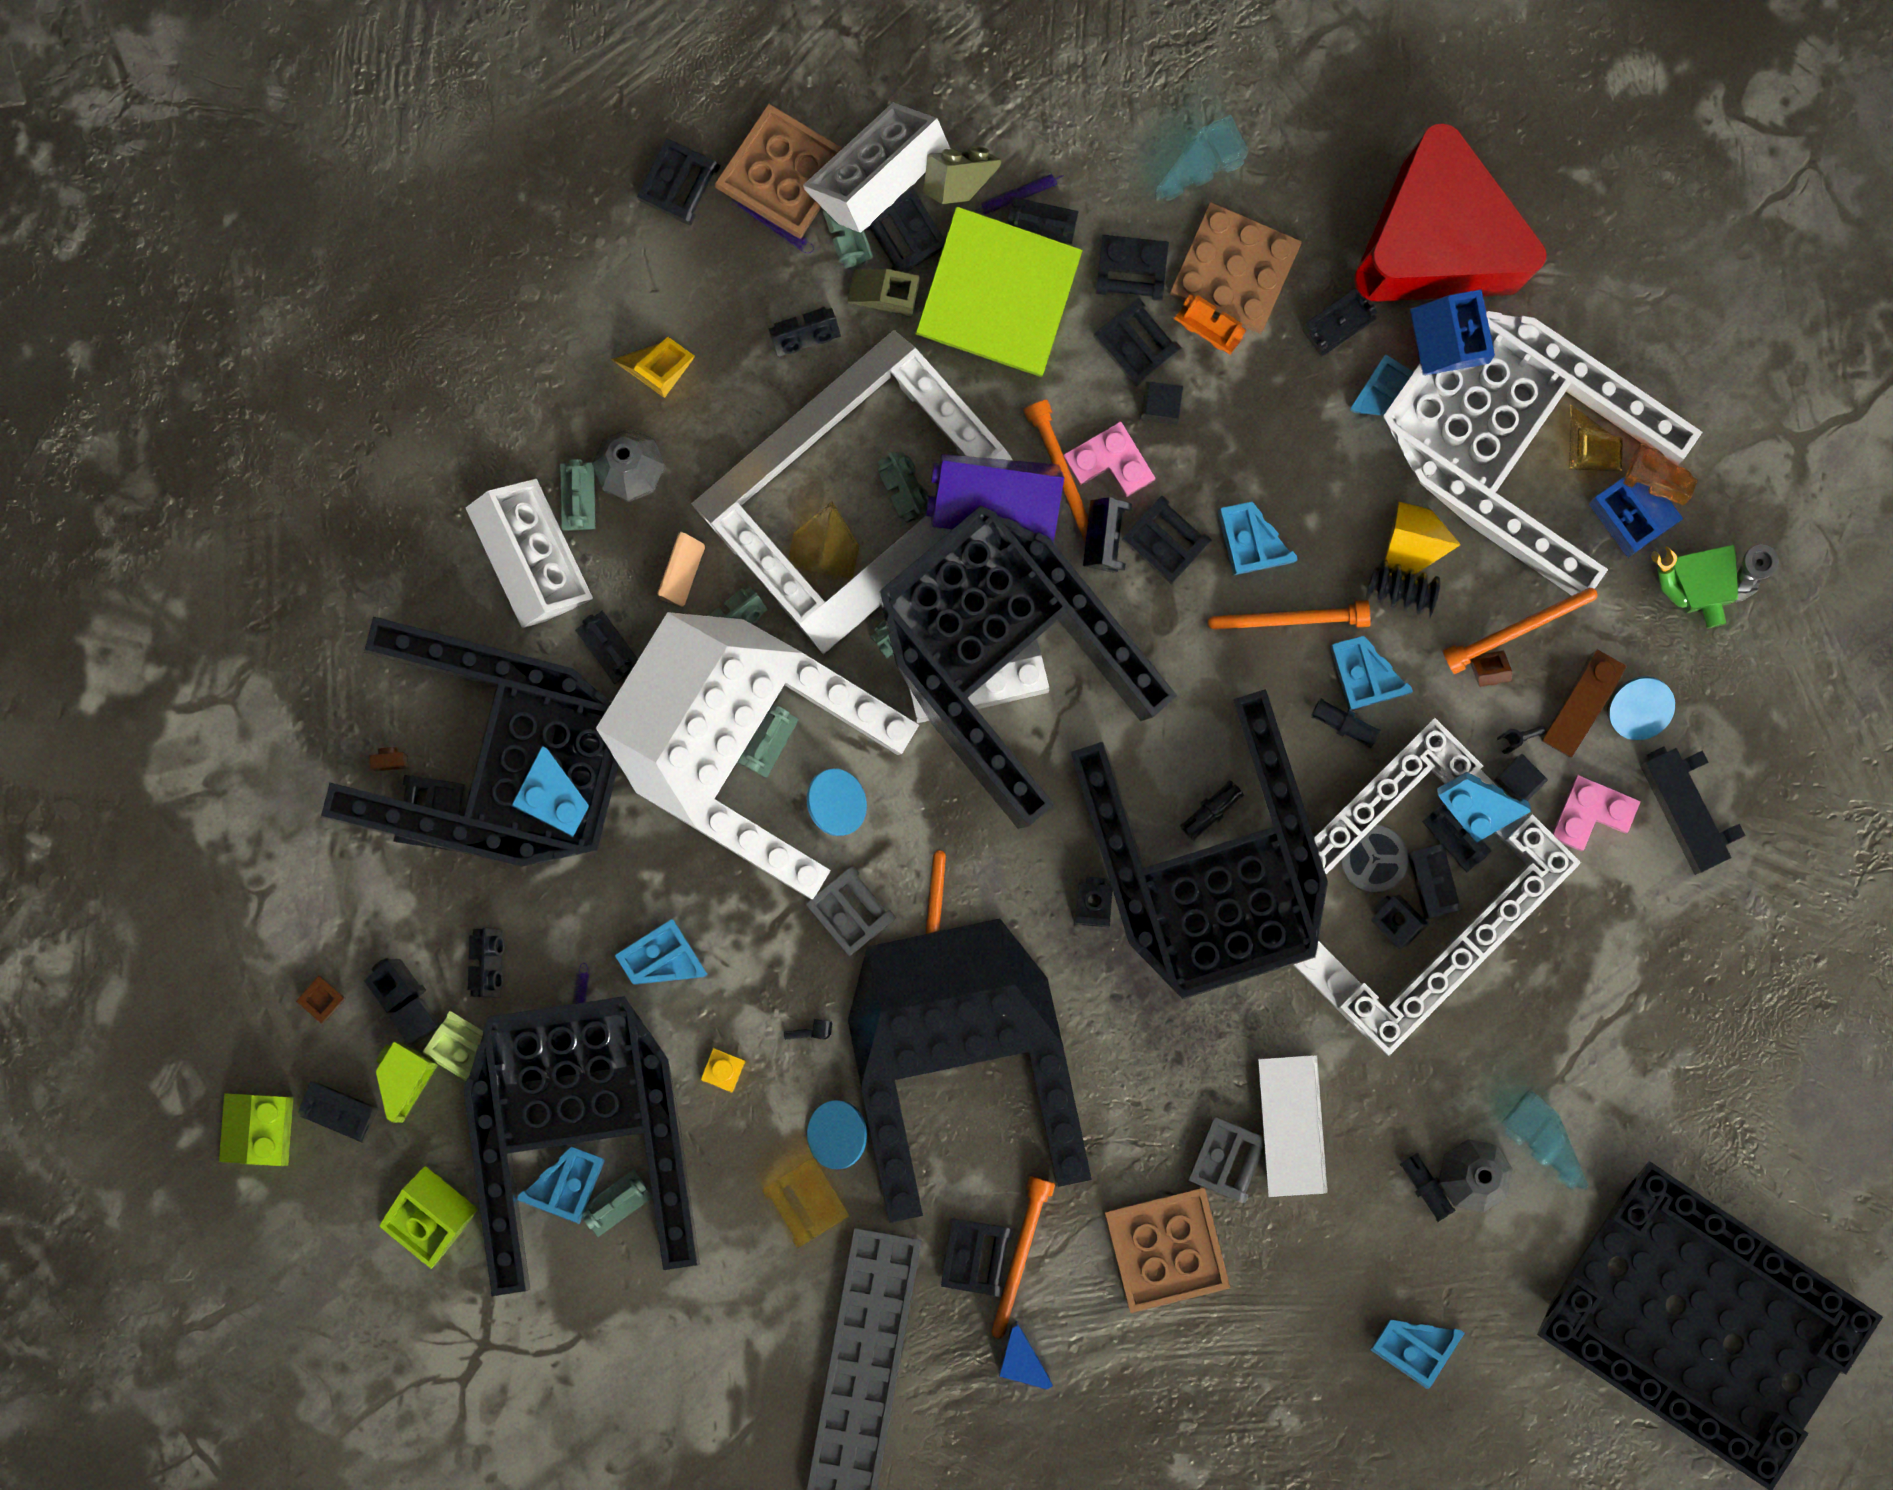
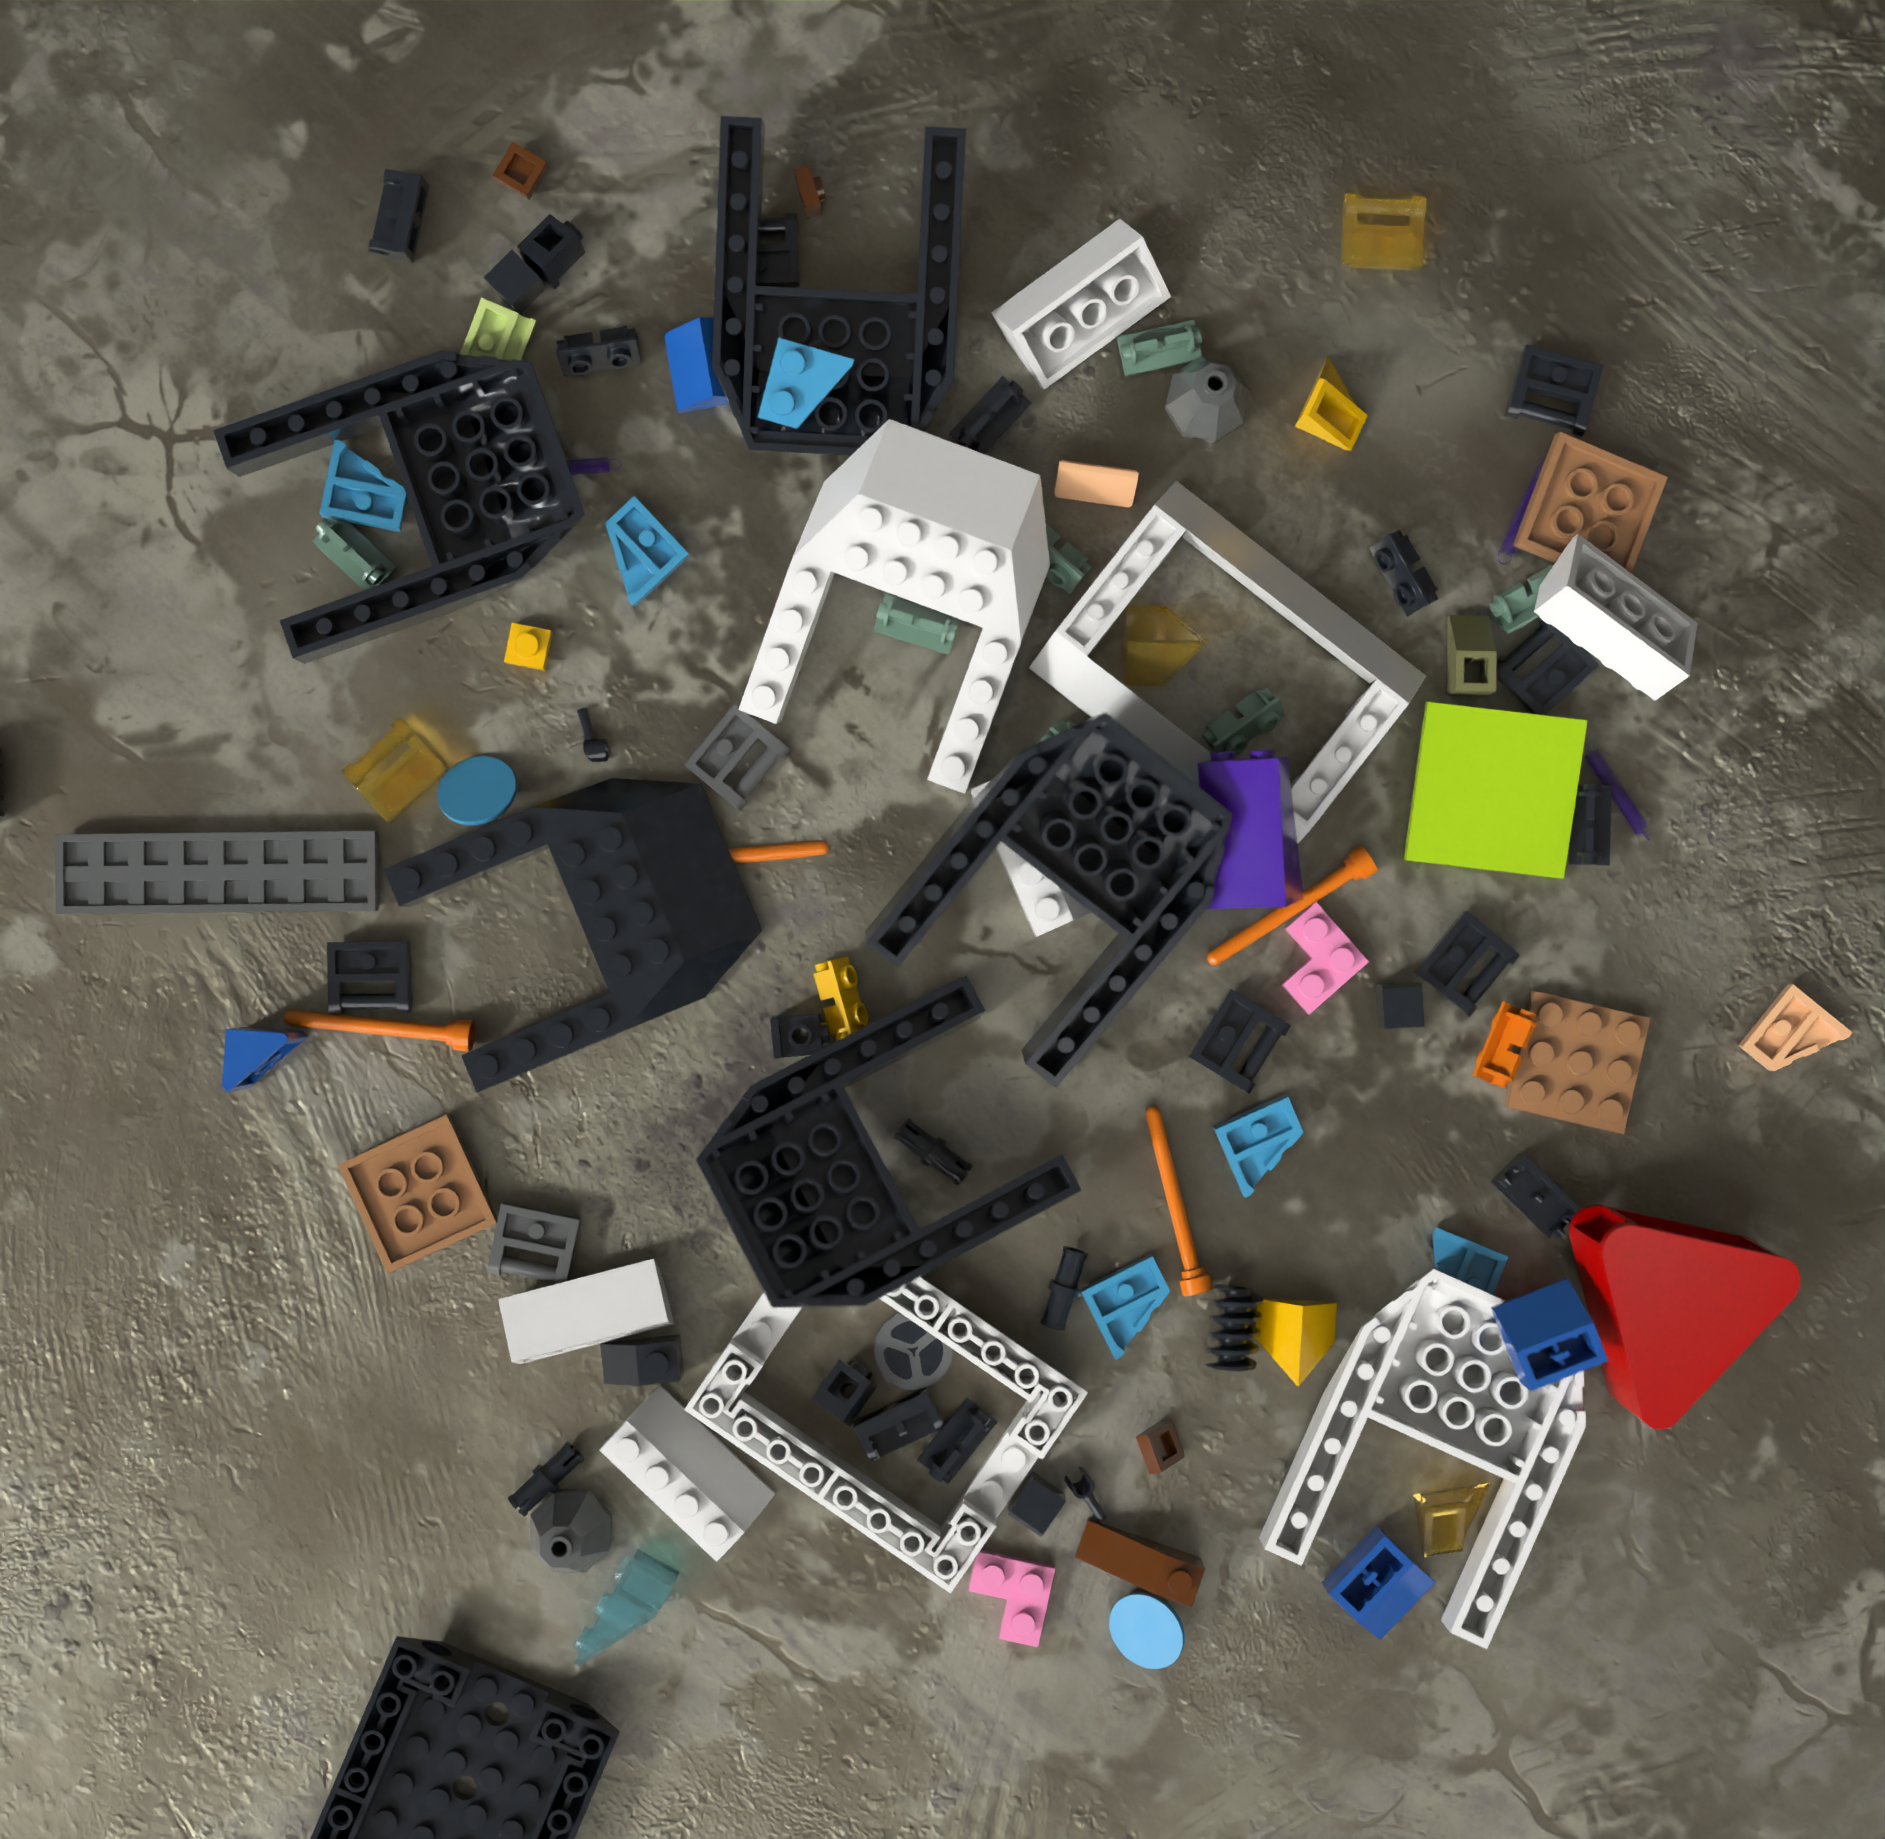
camera: 75 degrees right, 5 degrees up
lime slope [219,1093,293,1166] -> none
lime slope [376,1042,439,1123] -> none
lime slope [379,1166,478,1269] -> none
dark azure piece [806,769,867,836] -> none
olive slope [923,146,1001,204] -> none
black hinge [1083,497,1132,573] -> none
black plate [1096,235,1169,301] -> none
clear light blue slope [1154,115,1248,201] -> none
dark azure wing [1370,1320,1465,1389] -> none
dark azure wing [1437,772,1531,842] -> none
orange piece [1443,588,1598,675] -> none
clear orange wing [1623,443,1698,505] -> none
black brick [1640,746,1746,875] -> none
bright green torso [1651,544,1779,628] -> none
none -> black slope [600,1334,684,1386]
none -> white slope [600,1384,775,1562]
none -> blue slope [664,317,729,413]
none -> yellow hinge [813,956,869,1041]
none -> clear yellow plate [1341,193,1426,271]
none -> light nougat wing [1738,984,1853,1071]

